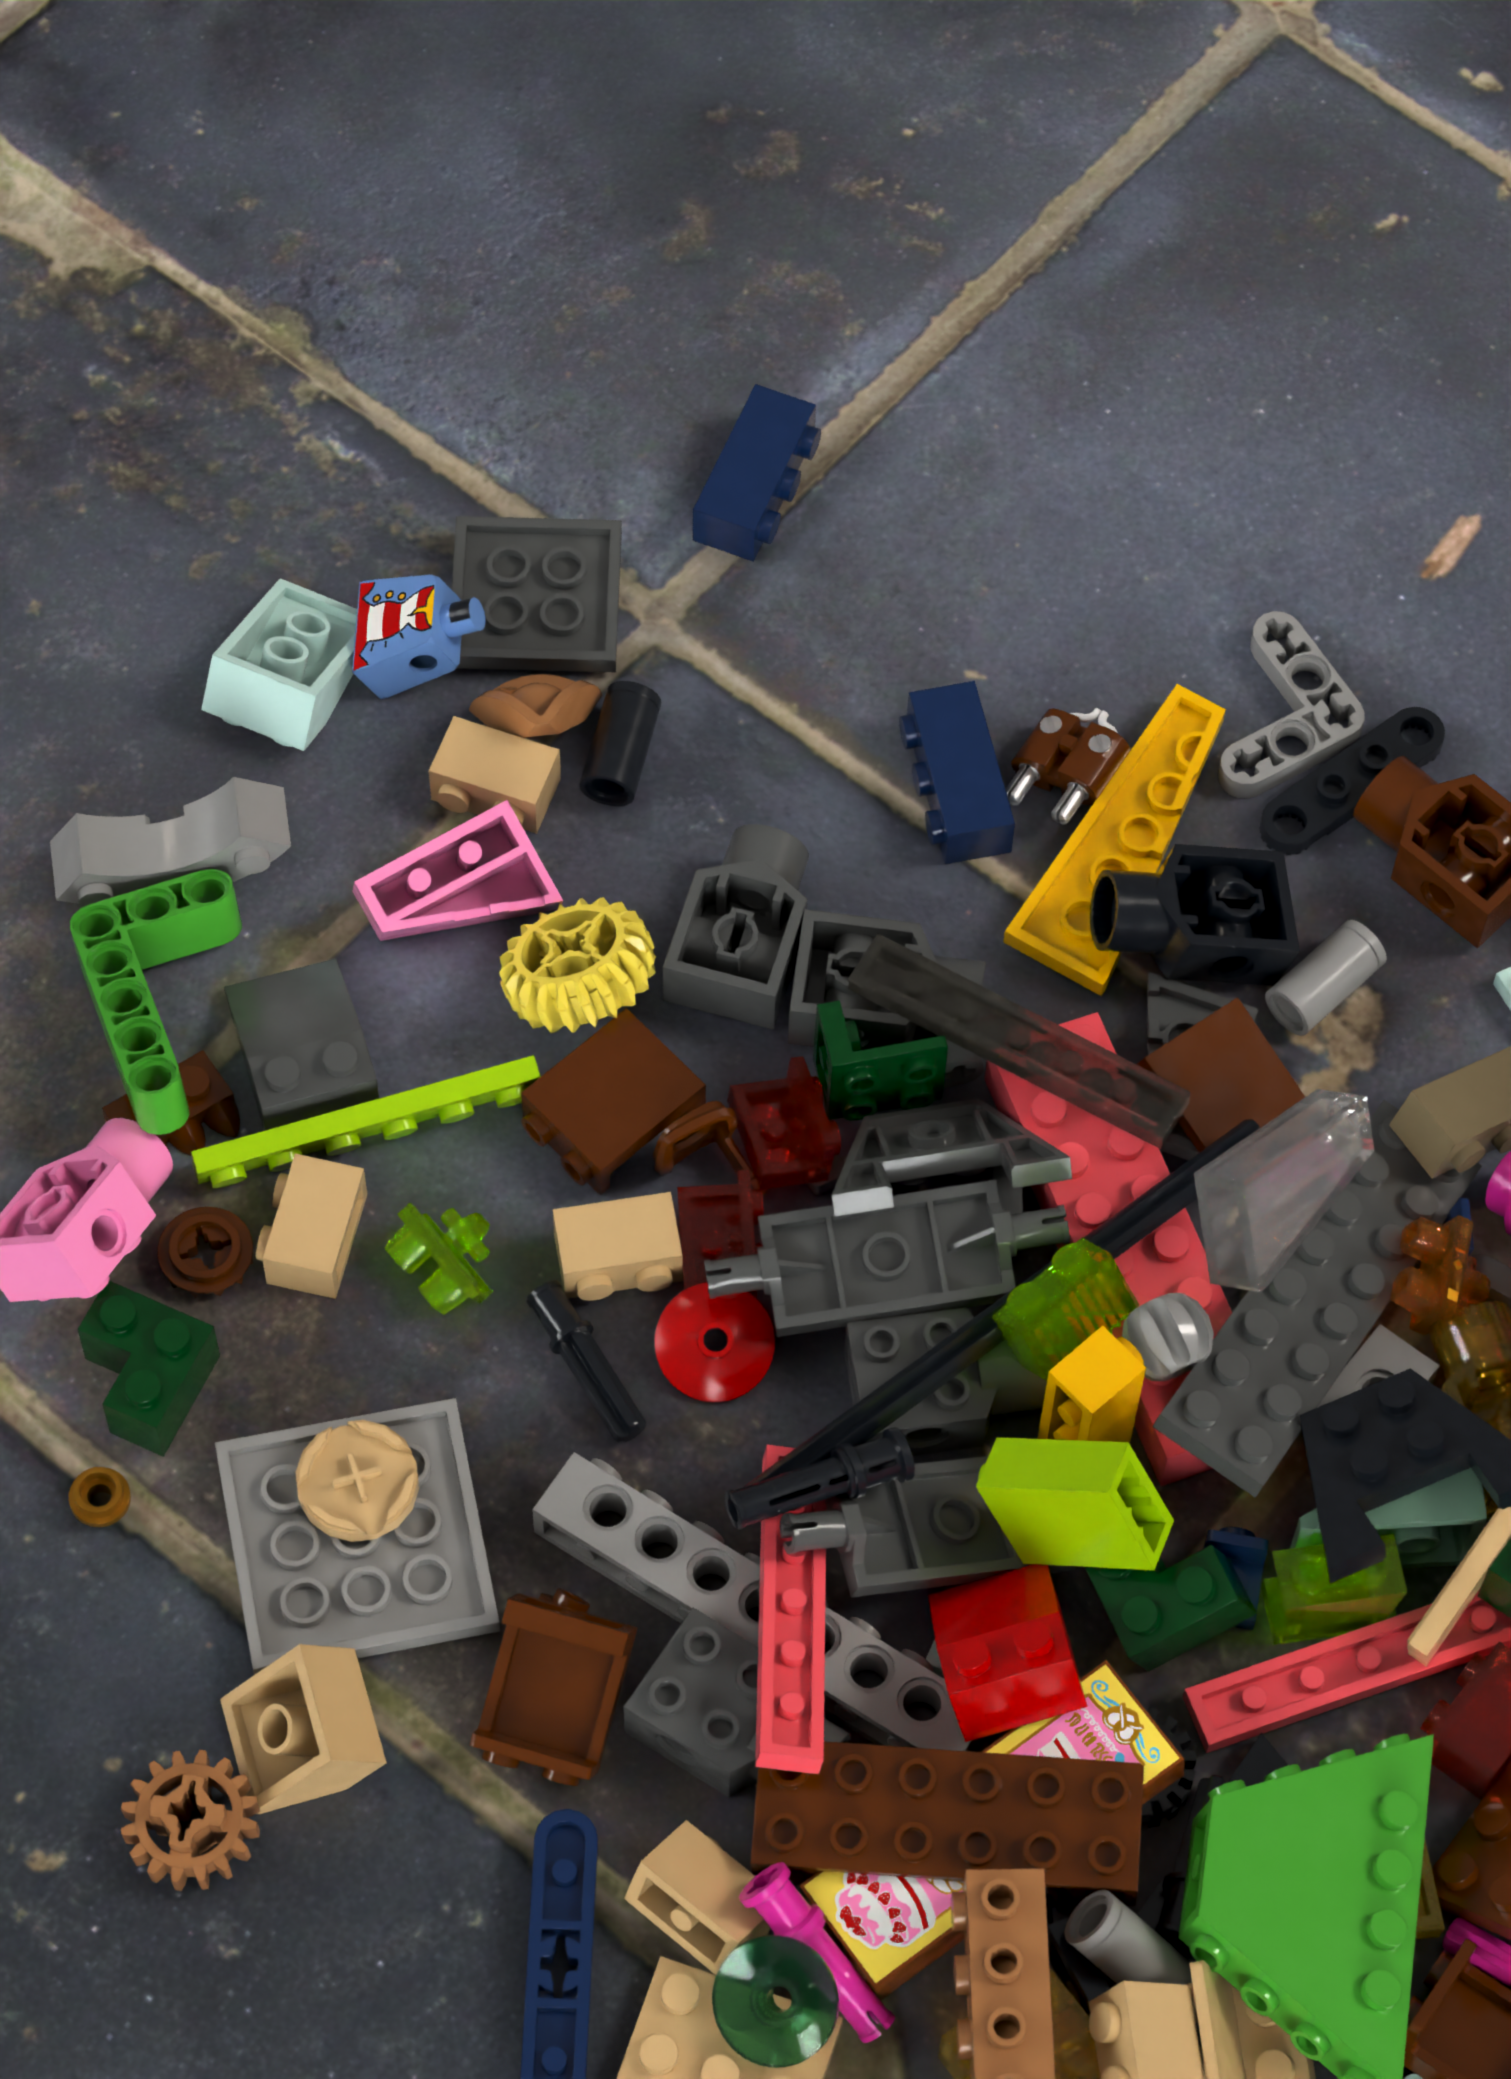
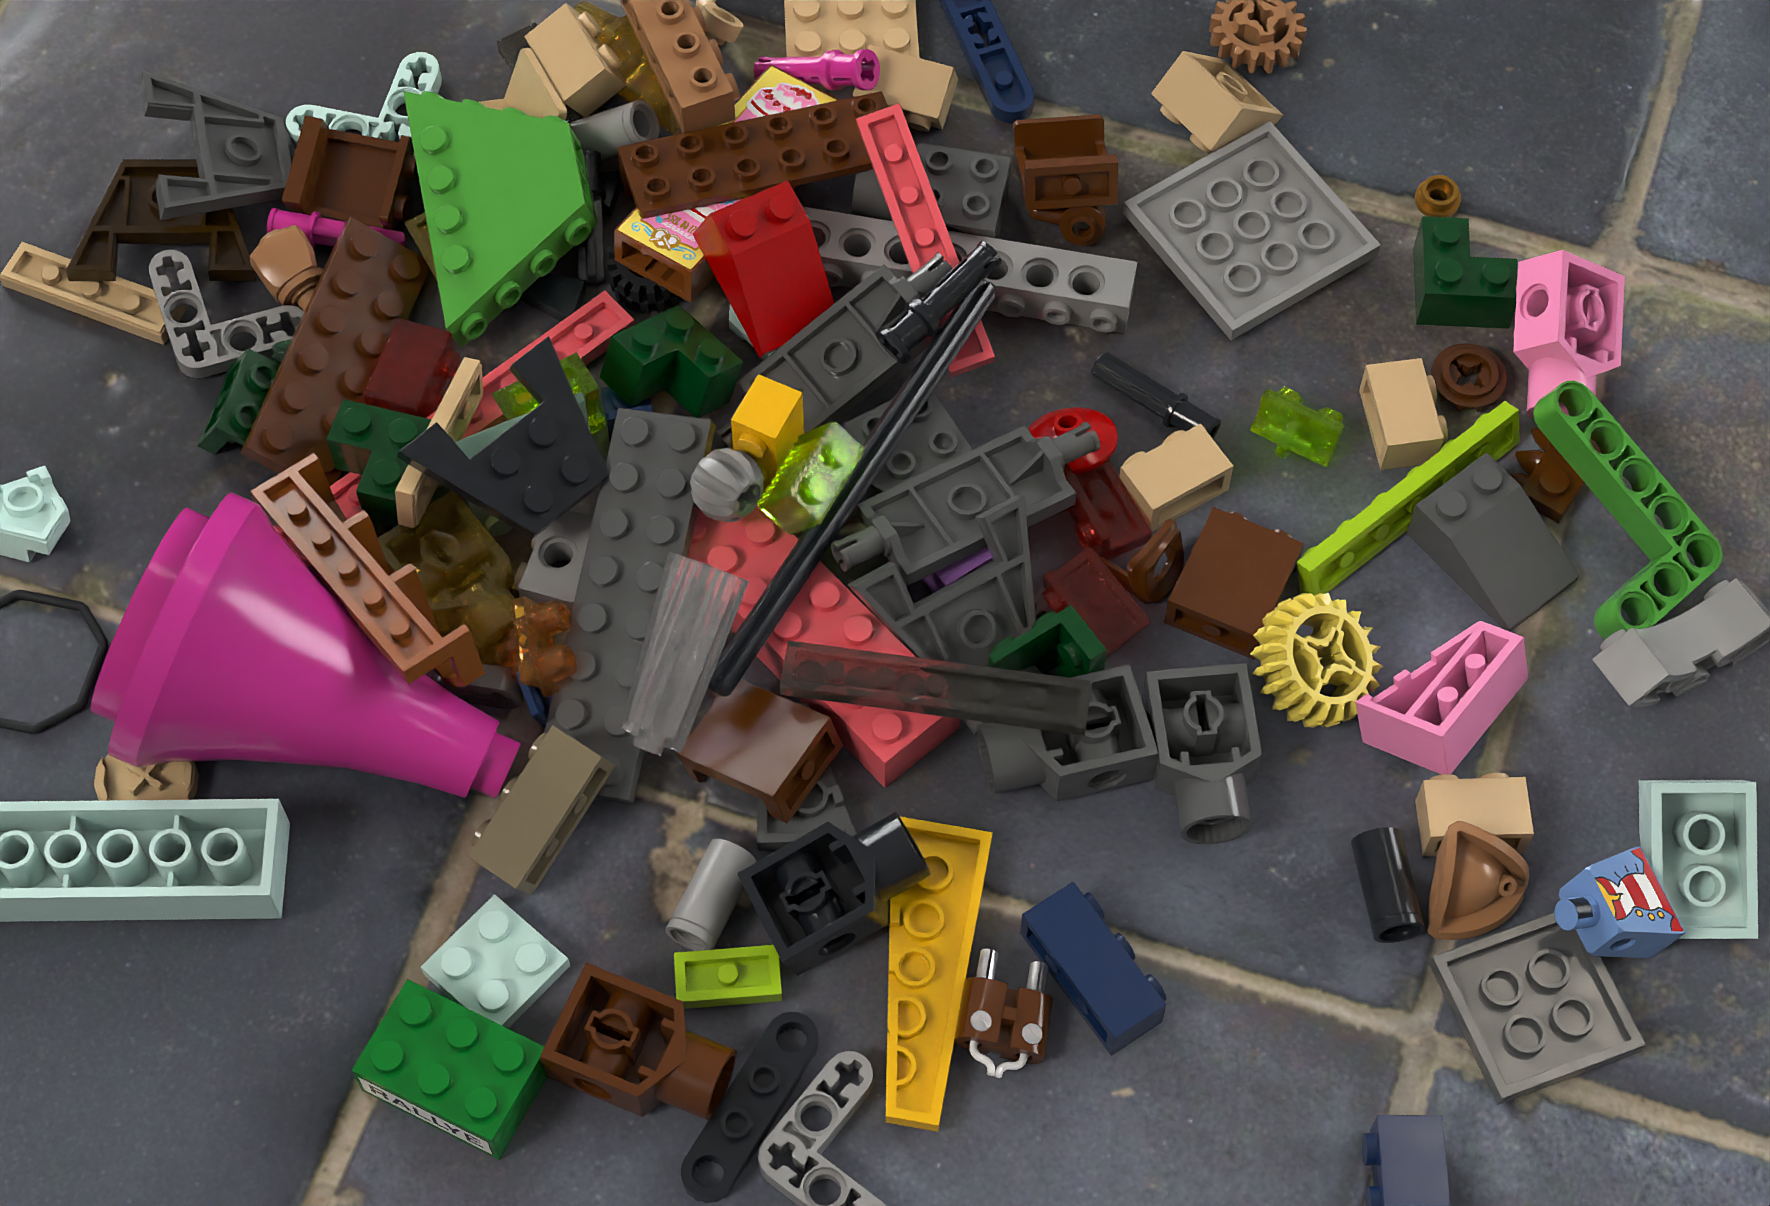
camera: 160 degrees right, 0 degrees up
tan tile [295,1420,419,1542] -> none
clear green dish [712,1935,839,2068] -> none
lime brick [976,1437,1174,1571] -> none
none -> lime plate [674,945,782,1009]

